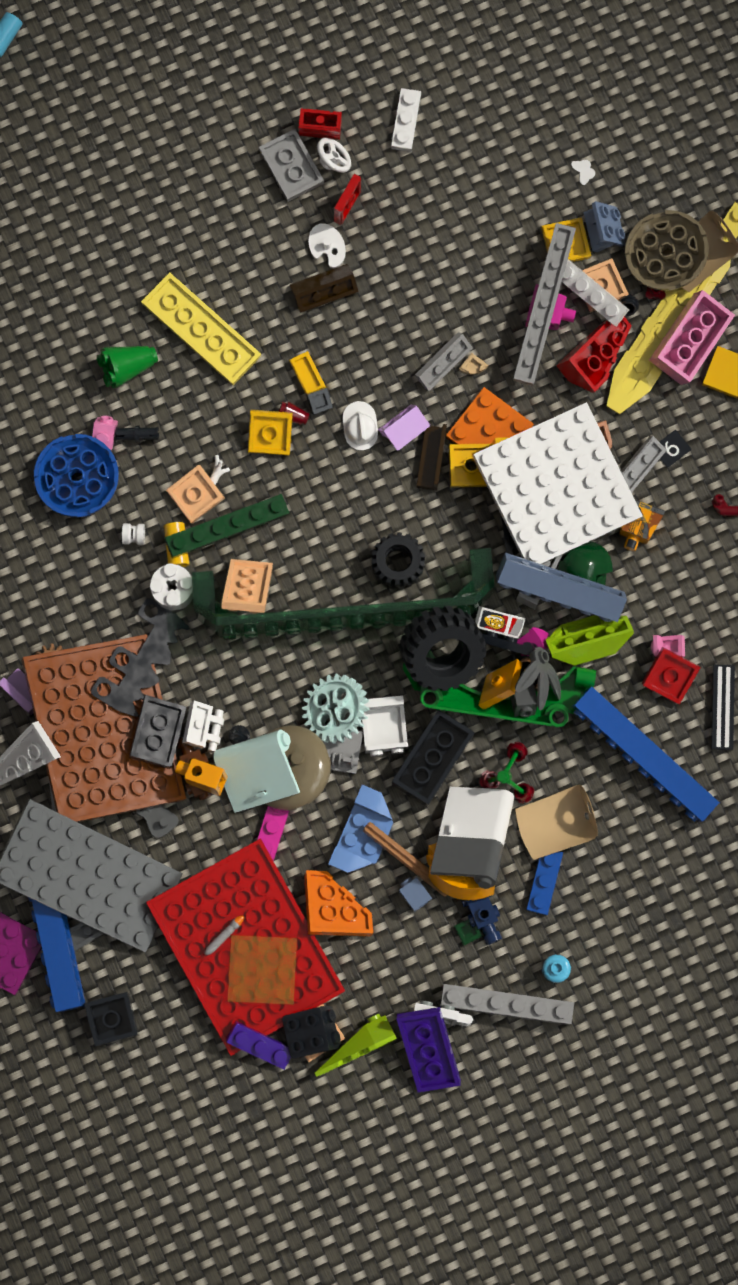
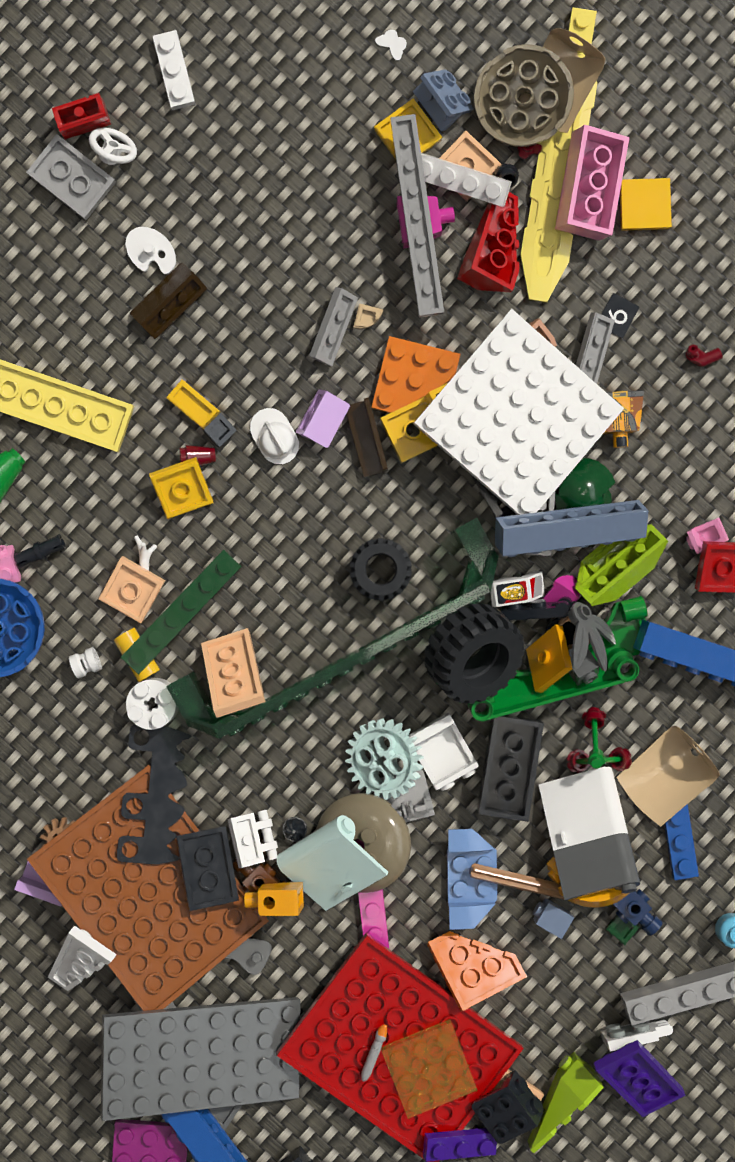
camera: 20 degrees left, 10 degrees up
red tile [334,173,361,225] -> none

